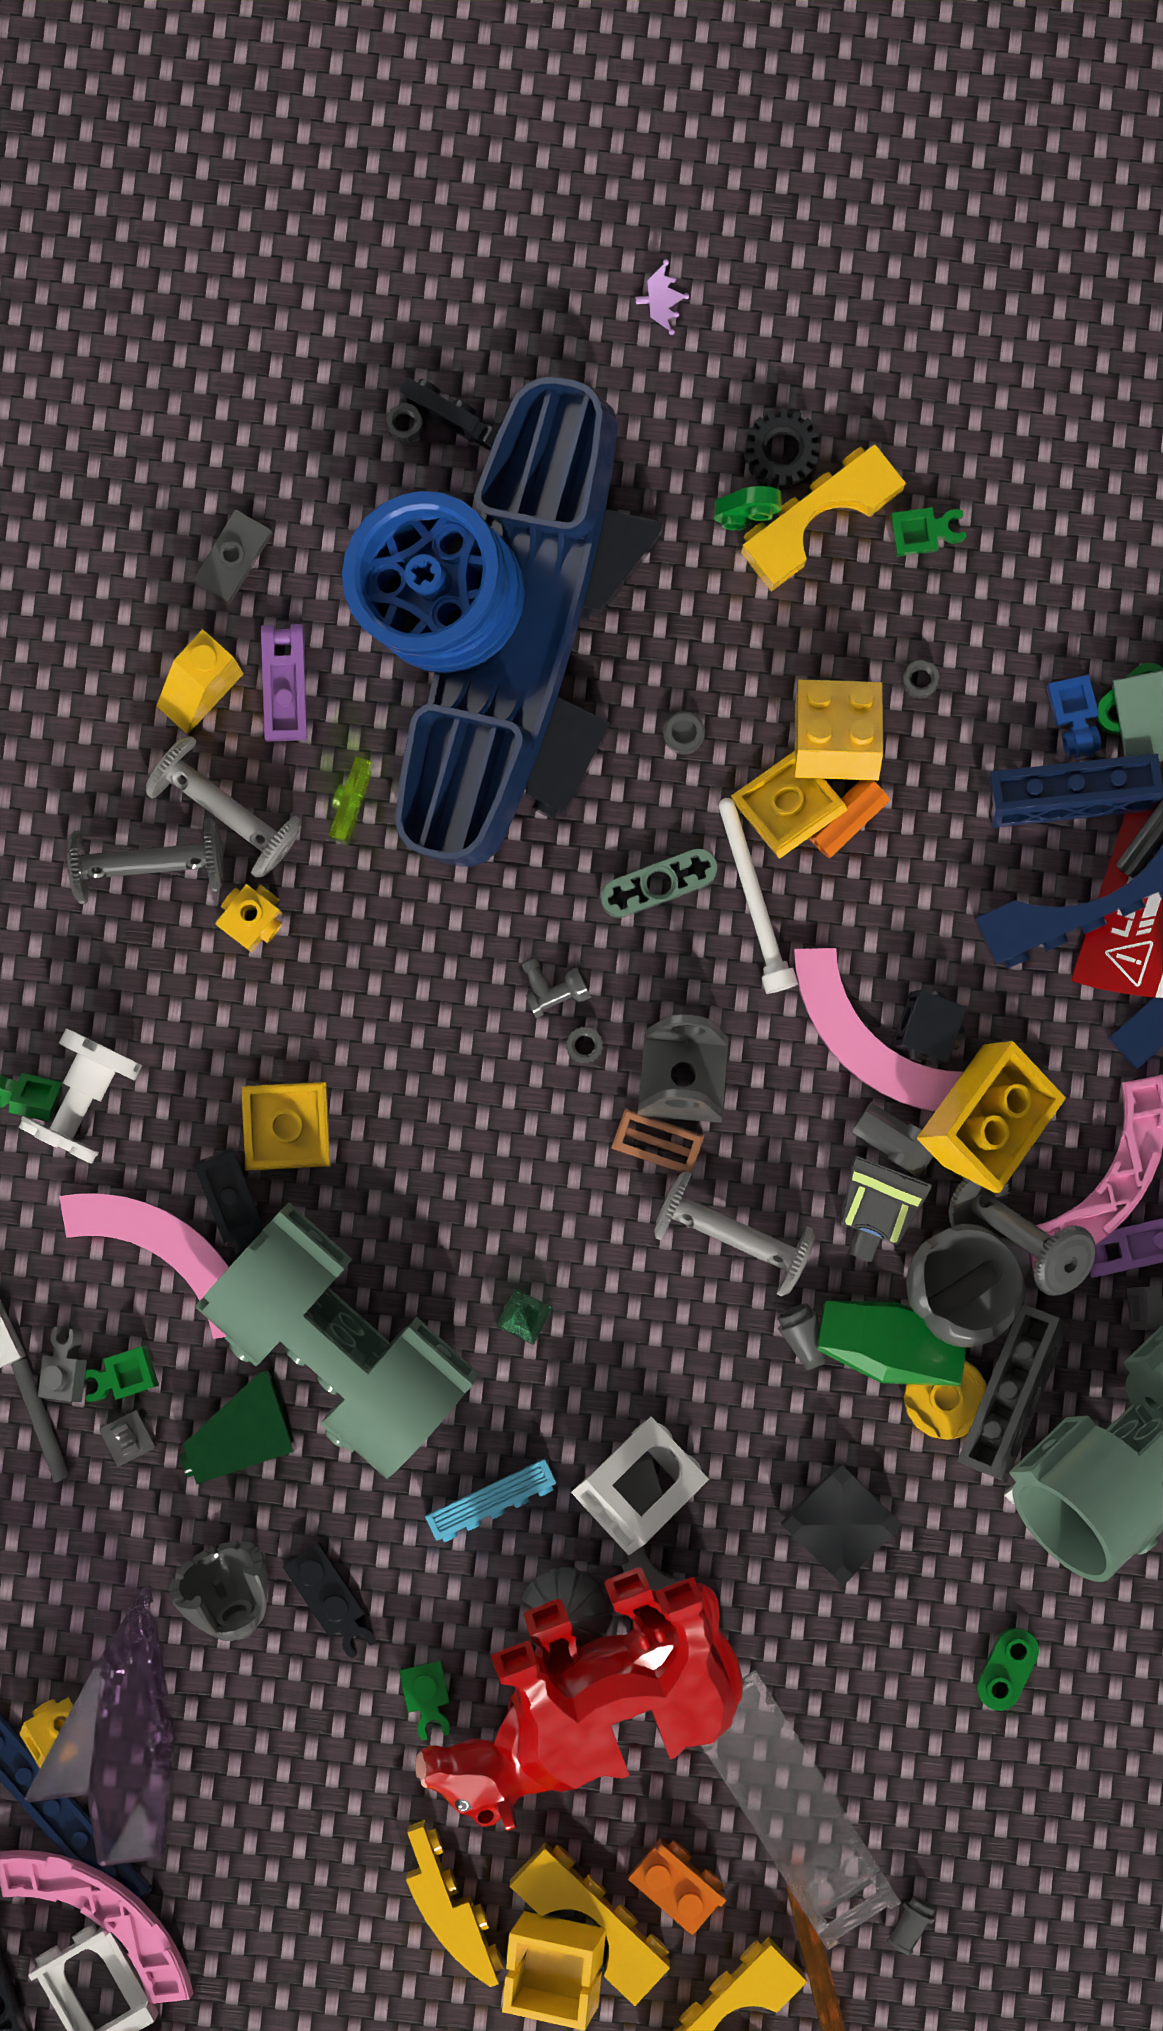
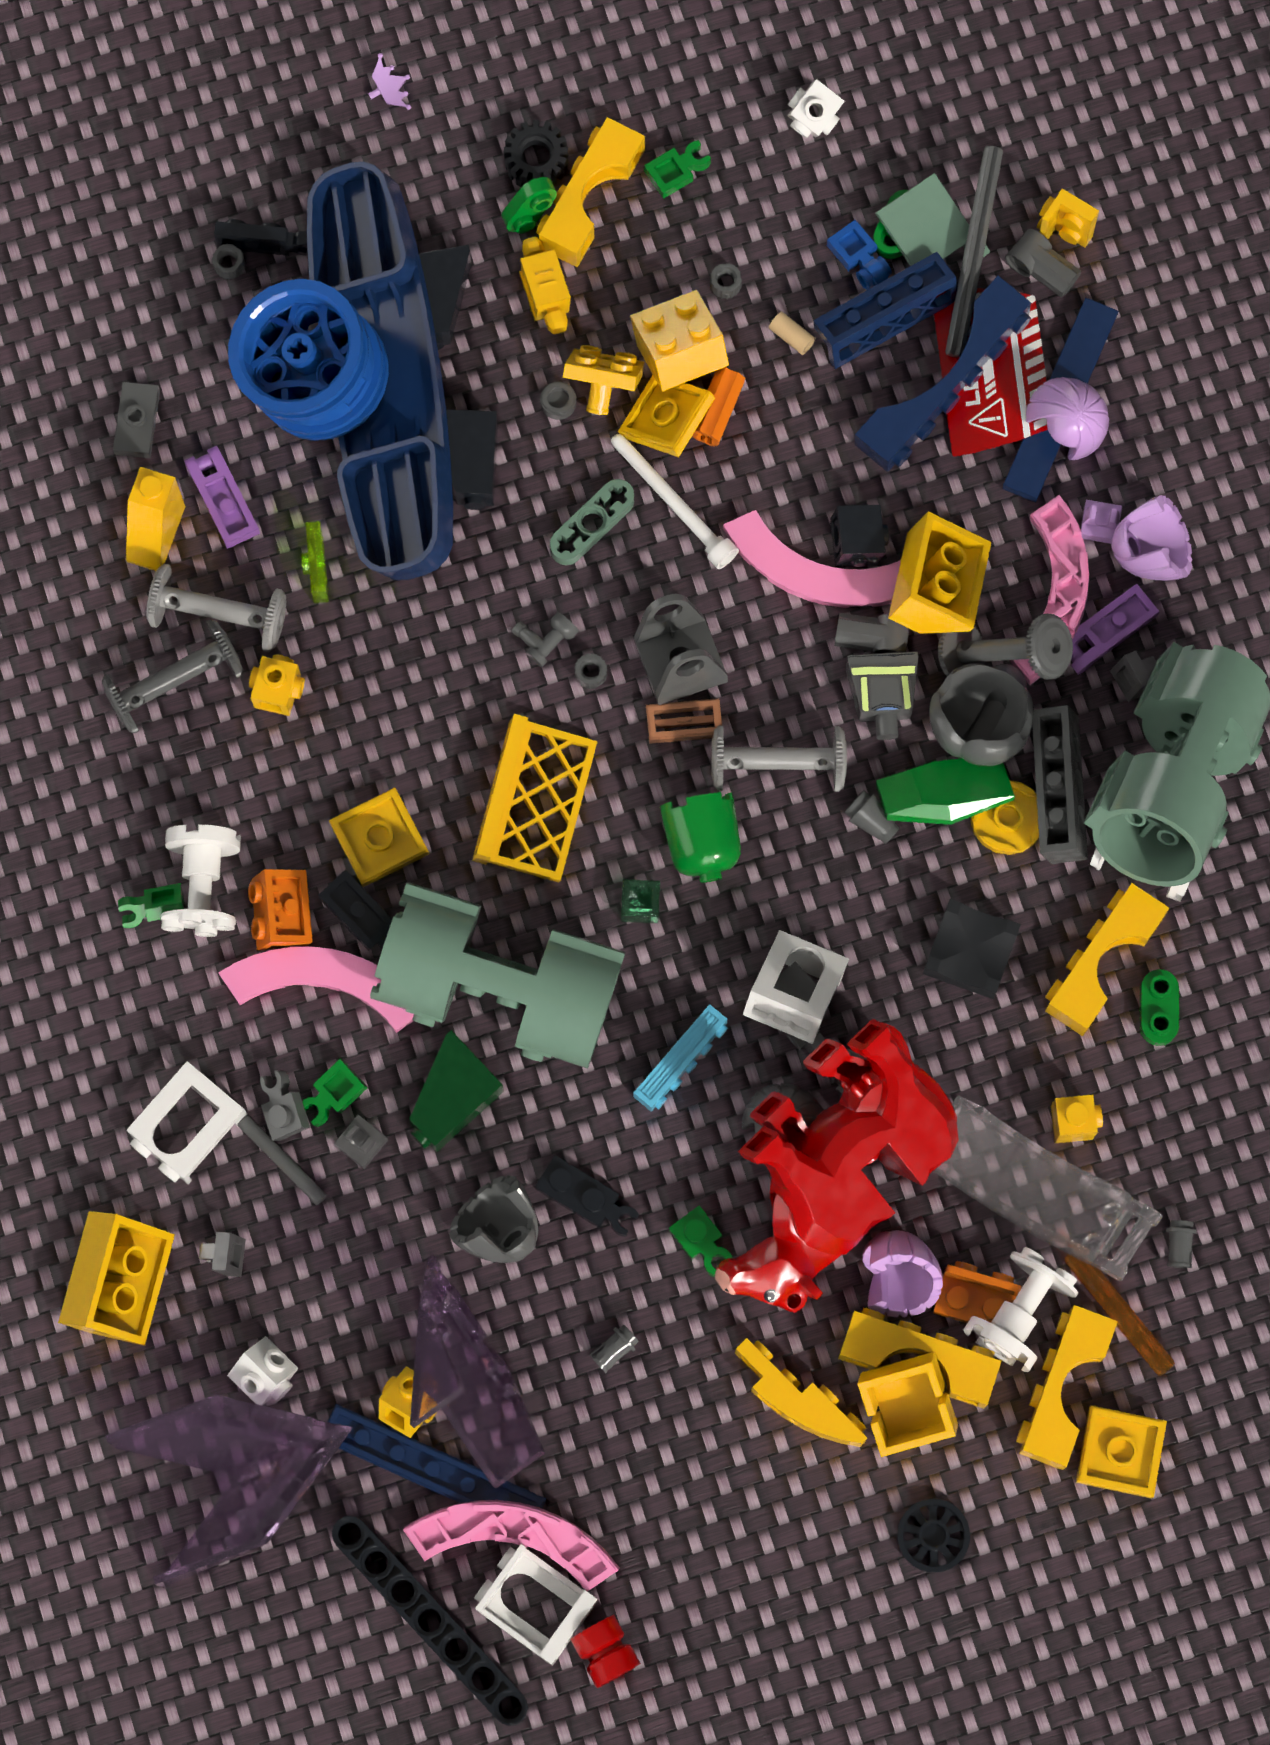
camera: 25 degrees left, 10 degrees down
none -> orange bracket [248,869,312,950]
none -> yellow fence [472,714,597,883]
none -> yellow piece [519,237,571,334]
none -> yellow plate [563,345,645,415]
none -> dark grey pin [589,1325,639,1373]
none -> green cylinder [660,792,741,883]
none -> tan piece [769,311,816,355]
none -> white brick [787,79,845,138]
none -> lavender hair [862,1230,943,1317]
none -> white piece [963,1247,1078,1372]
none -> yellow arch [1045,883,1169,1036]
none -> yellow brick [1051,1095,1103,1143]

